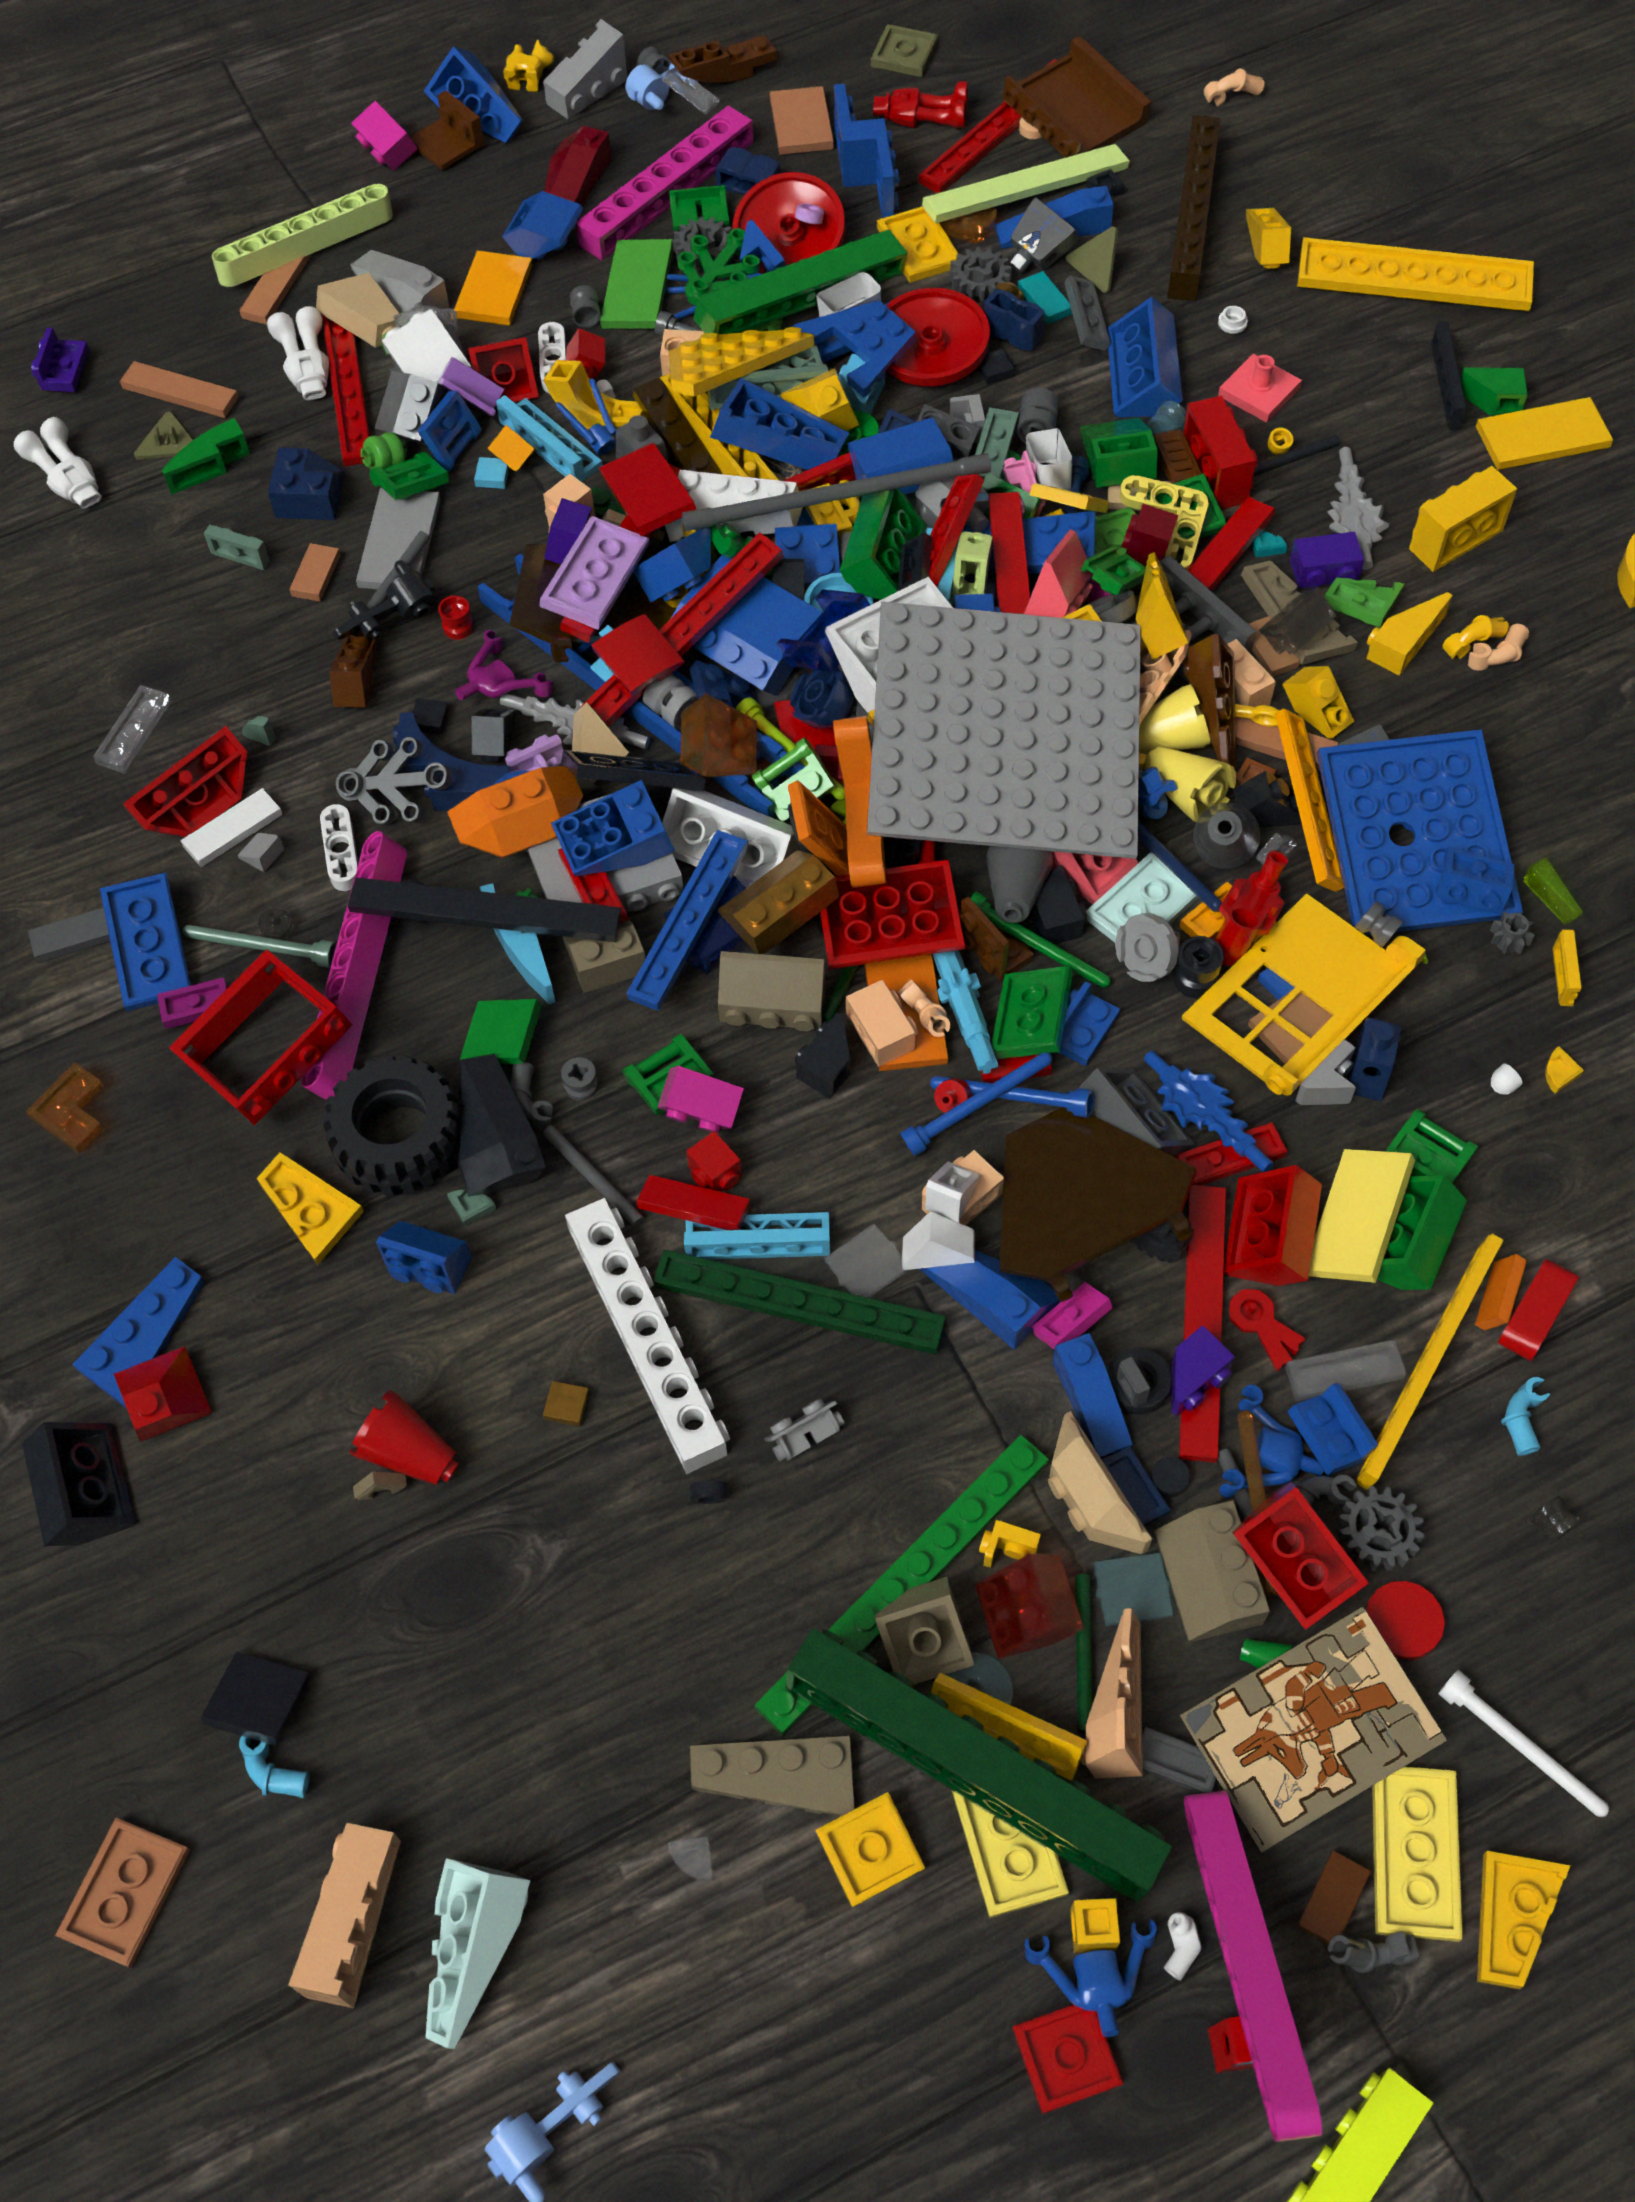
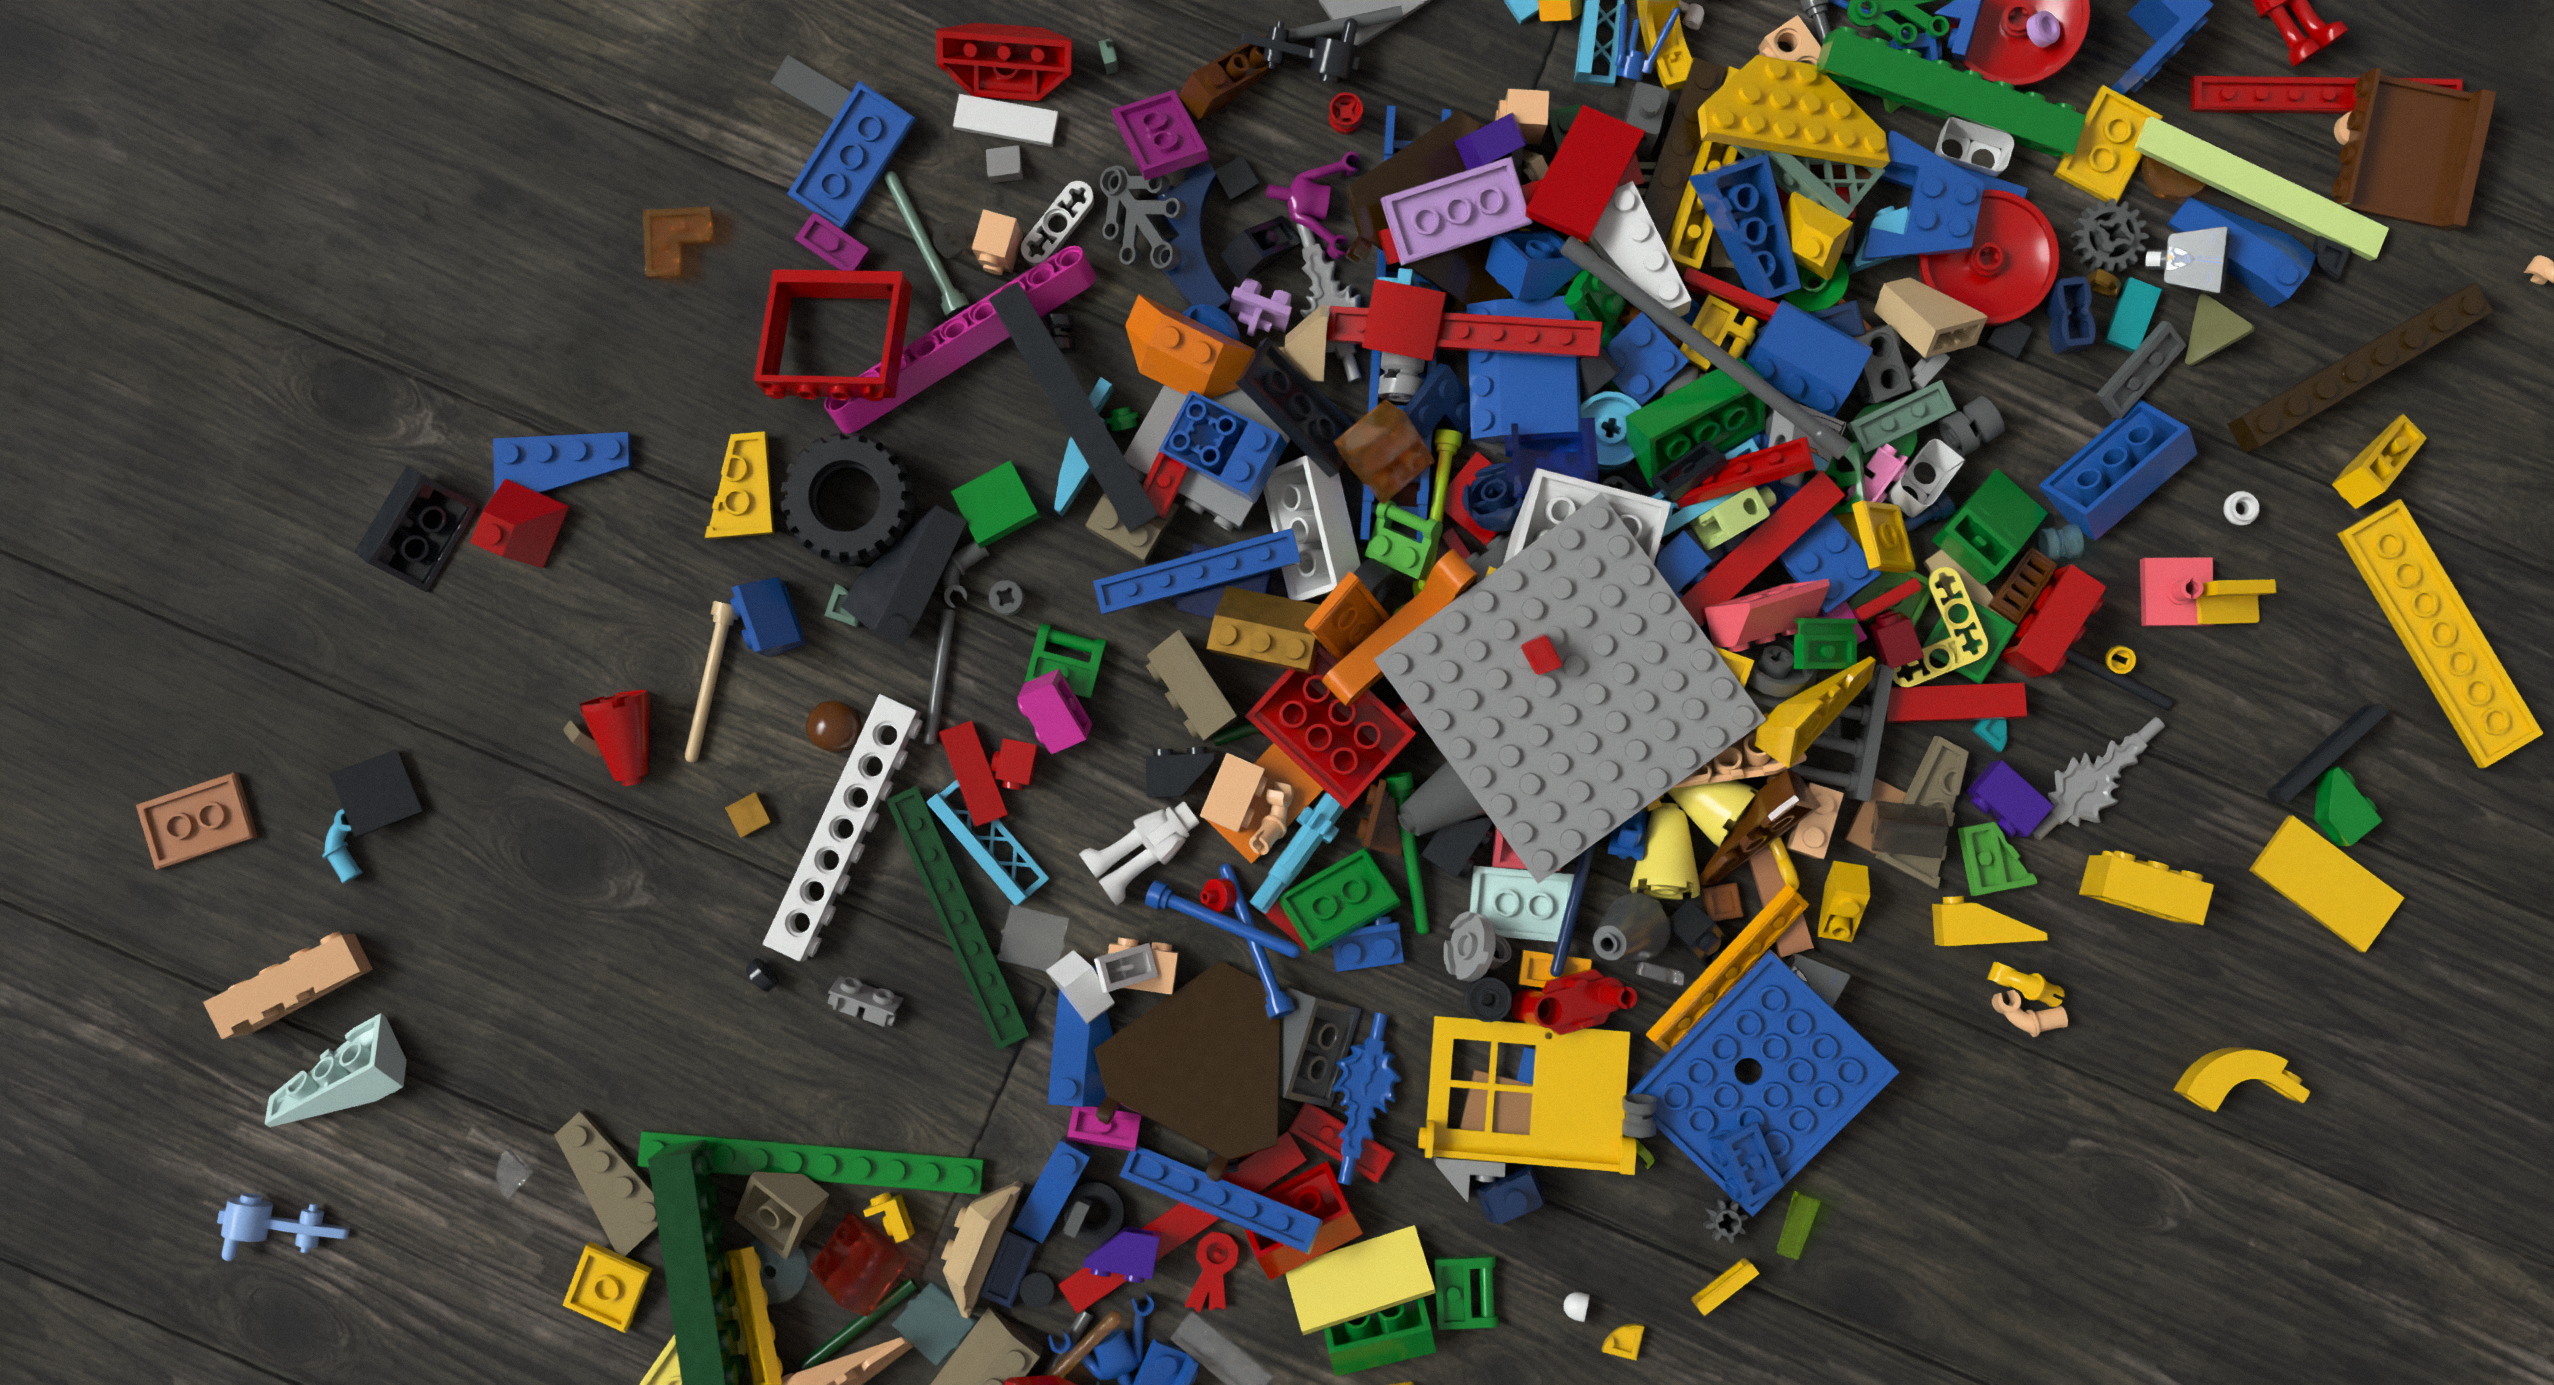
camera: 50 degrees right, 25 degrees up
none -> tan piece [685,601,738,763]
none -> reddish brown hair [805,700,863,754]
none -> light nougat brick [972,209,1023,275]
none -> white piece [1079,801,1199,906]
none -> magenta plate [1112,90,1209,181]
none -> blue plate [1119,1145,1323,1255]
none -> red slope [1521,633,1563,675]
none -> red tile [1852,577,1922,623]
none -> tan slope [1874,277,1987,358]
none -> yellow panel [2196,579,2276,625]

